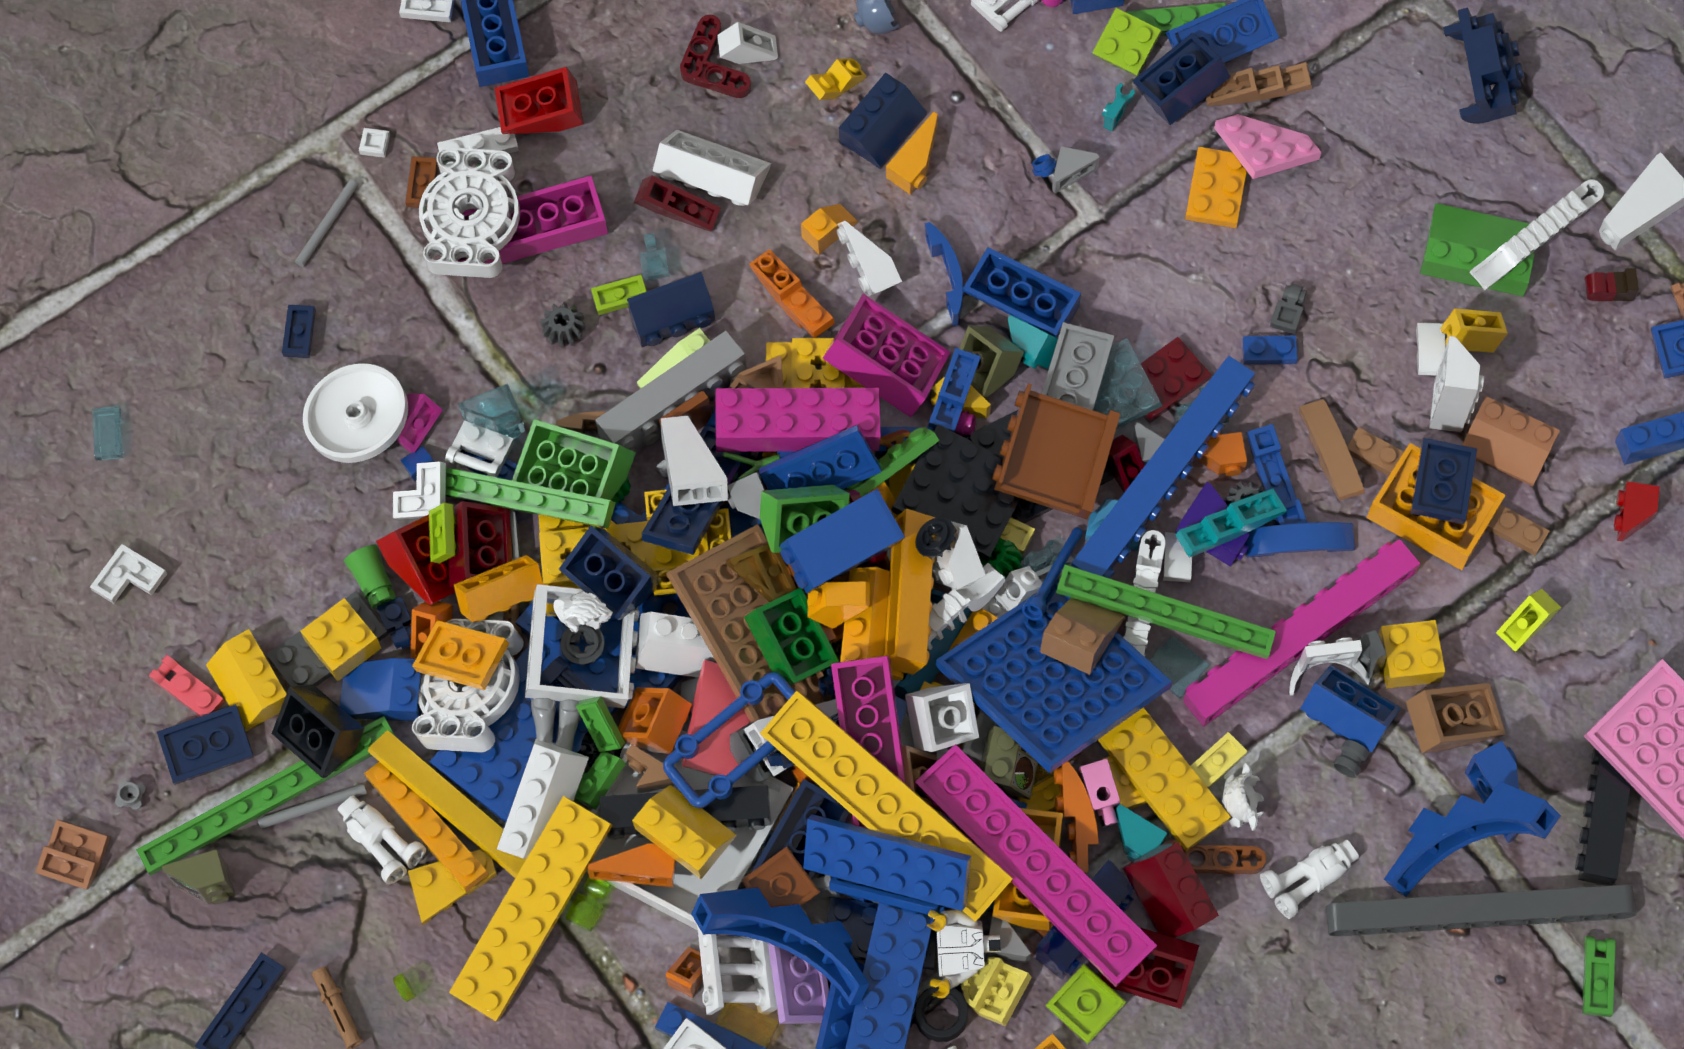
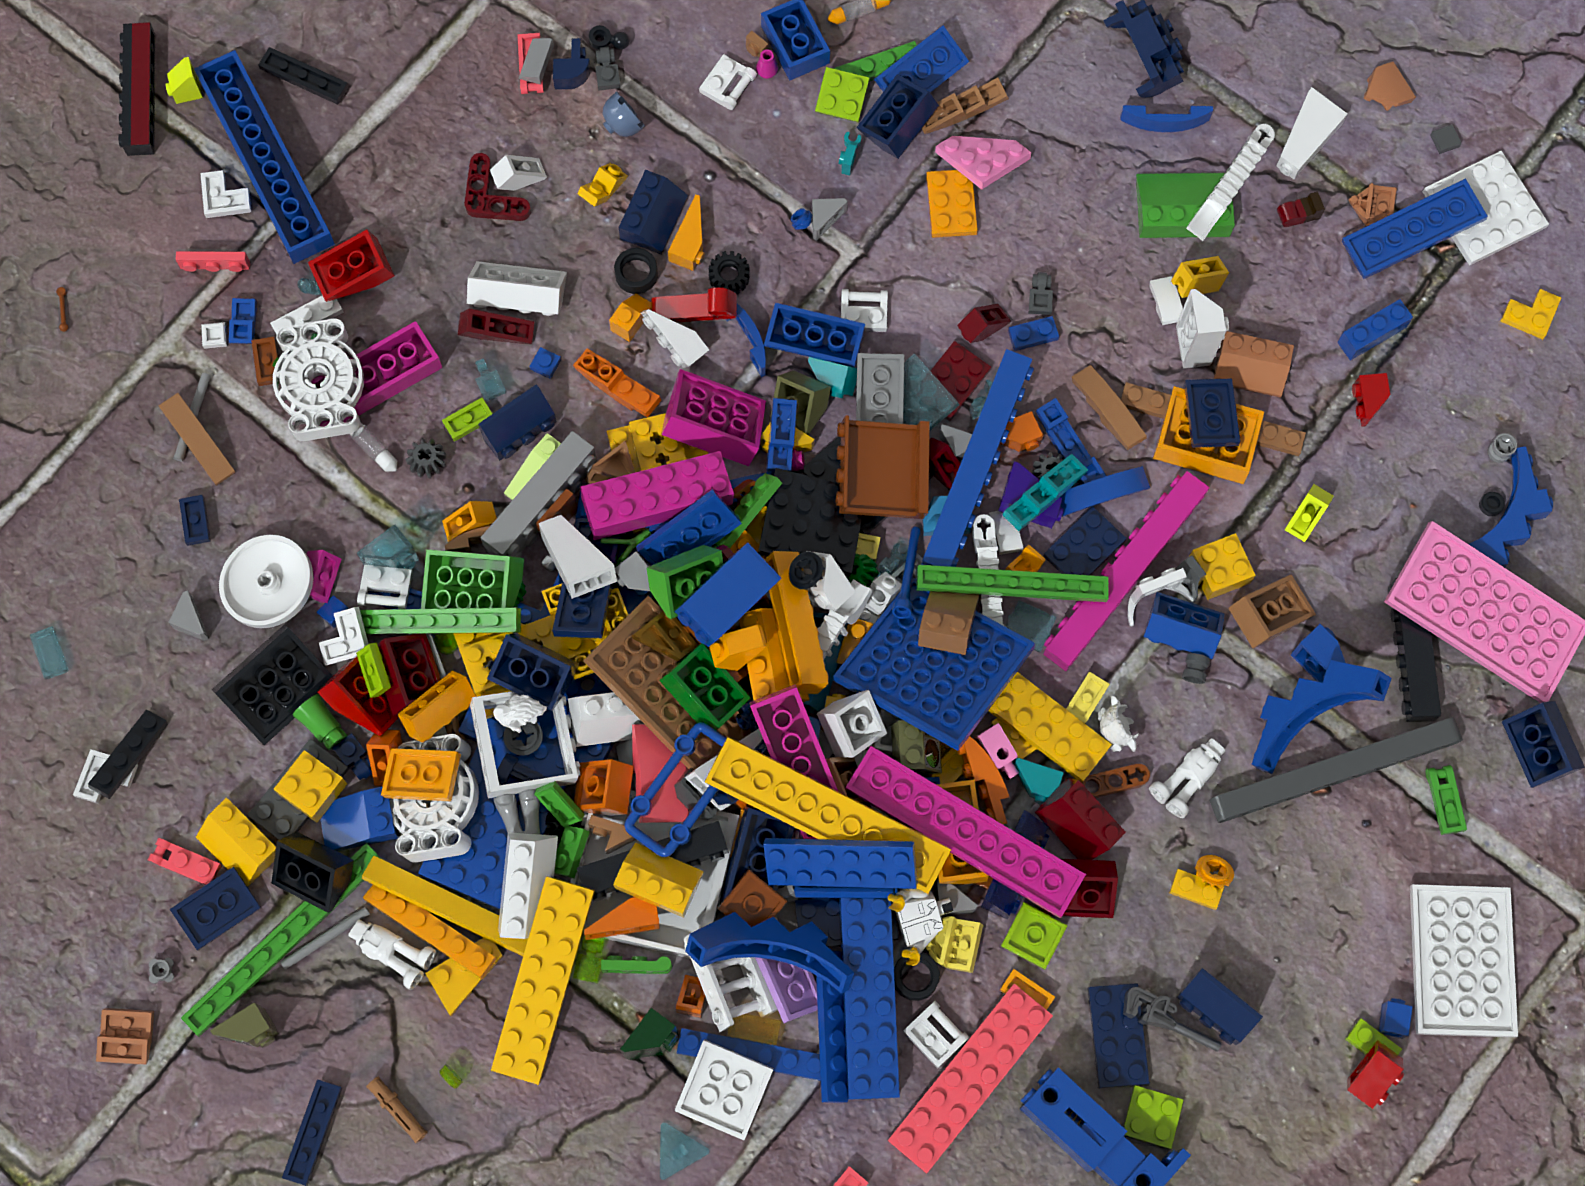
camera: 20 degrees left, 5 degrees up
none -> dark orange hinge [56,287,69,332]
none -> black plate [88,709,168,799]
none -> medium nougat slope [158,393,236,486]
none -> light grey slope [168,590,209,641]
none -> coral plate [176,251,250,272]
none -> black slope [212,625,333,745]
none -> blue slope [229,298,257,344]
none -> clear light blue arm [297,278,321,295]
none -> clear piece [346,419,397,472]
none -> clear neon green tile [435,633,458,655]
none -> light orange slope [442,501,497,542]
none -> blue plate [530,347,561,379]
none -> bright green plate [601,956,672,974]
none -> black tyre [614,248,658,294]
none -> dark green slope [620,1008,679,1060]
none -> red beam [651,288,737,323]
none -> black tyre [708,251,750,294]
none -> white plate [841,289,888,332]
none -> dark red slope [957,304,1011,343]
none -> light orange bracket [1005,545,1046,572]
none -> dark blue plate [1043,506,1127,575]
none -> blue slope [1120,105,1213,132]
none -> yellow plate [1169,869,1224,910]
none -> light orange gear [1195,855,1234,889]

